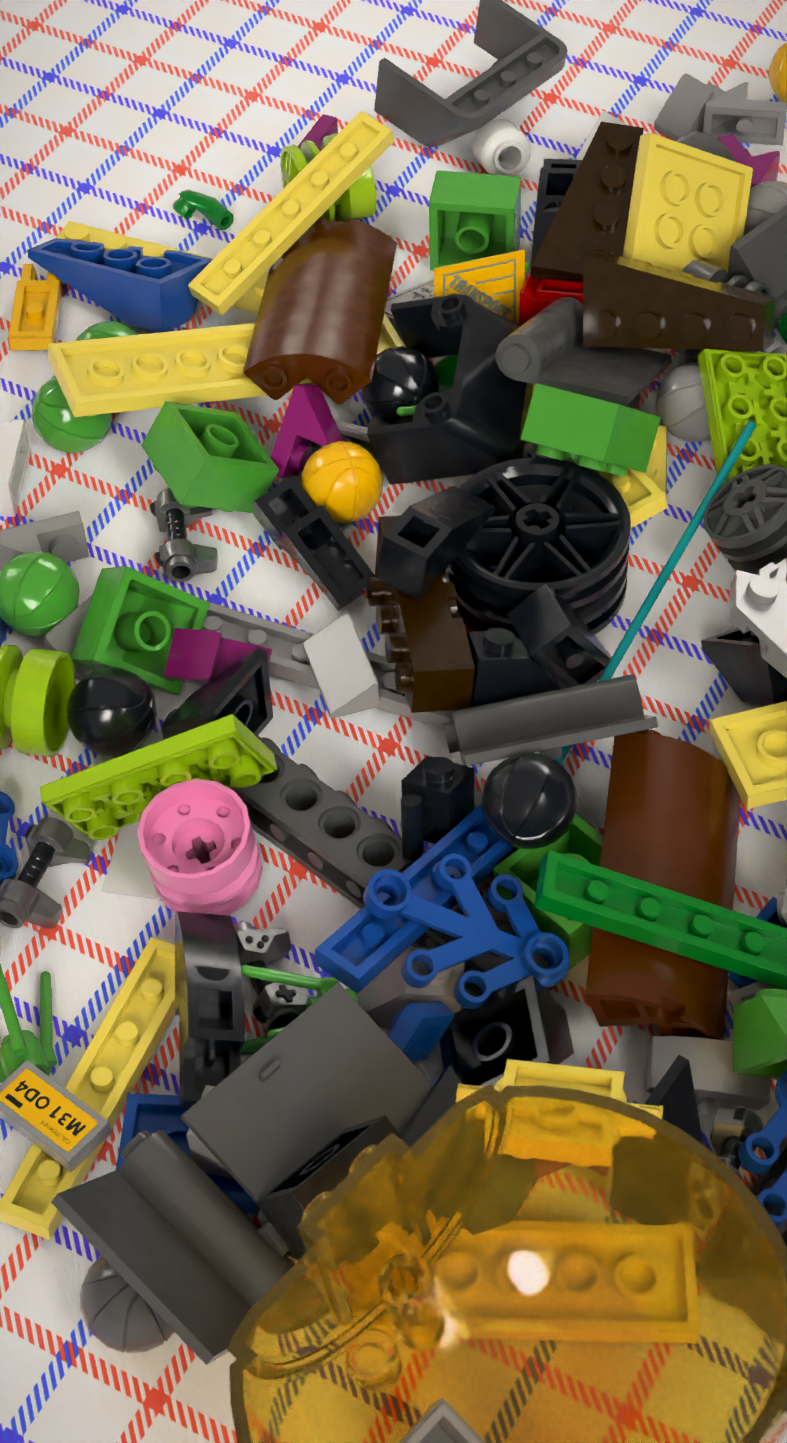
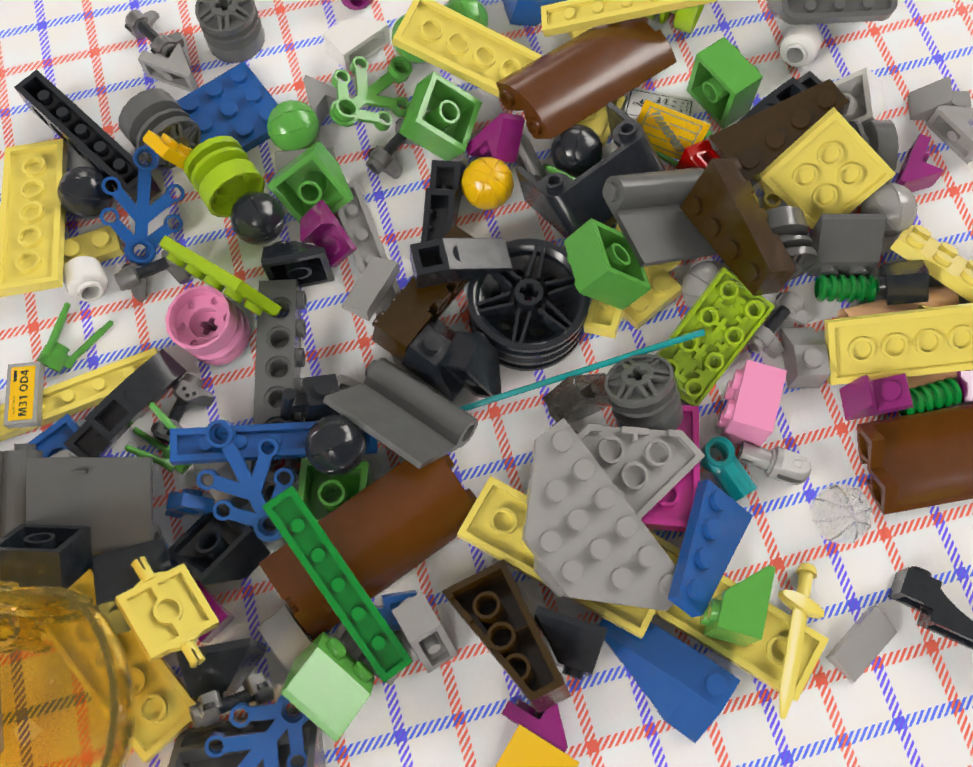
camera: 45 degrees right, 20 degrees up
none -> bright green plant [329,56,412,131]
none -> clear smoke slope [543,373,610,423]

